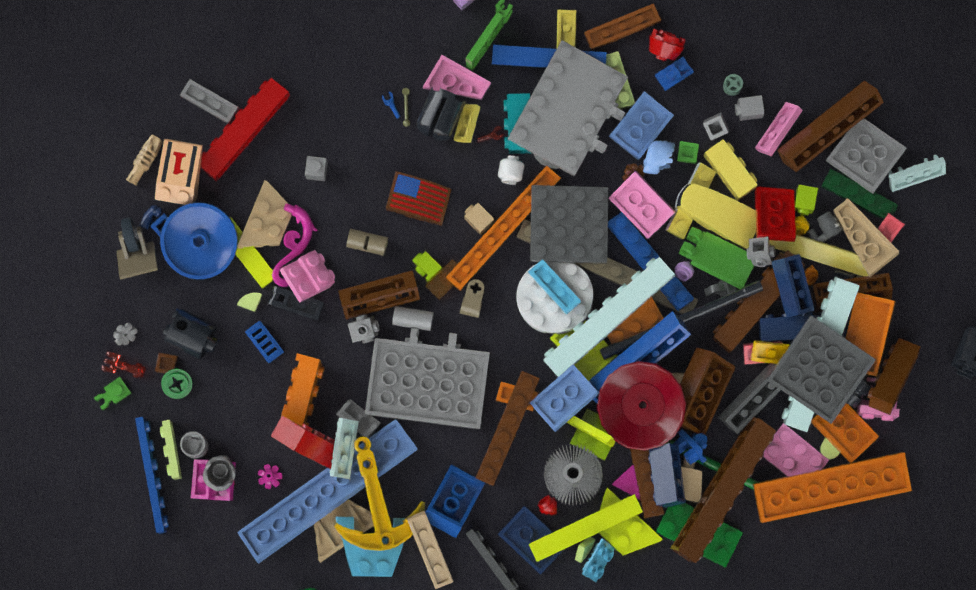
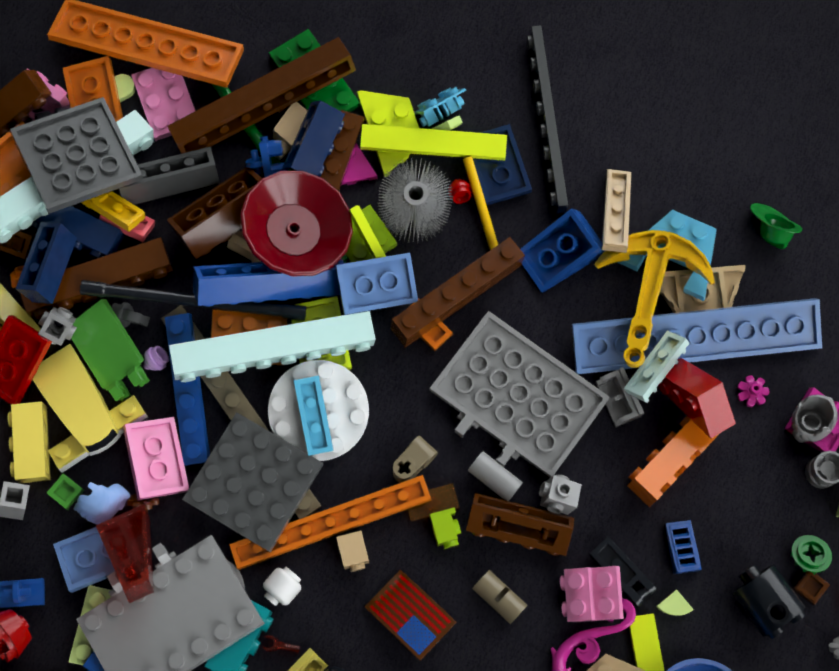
camera: 155 degrees left, 5 degrees down
none -> clear red wedge [96,504,154,603]
none -> yellow bar [463,156,498,250]

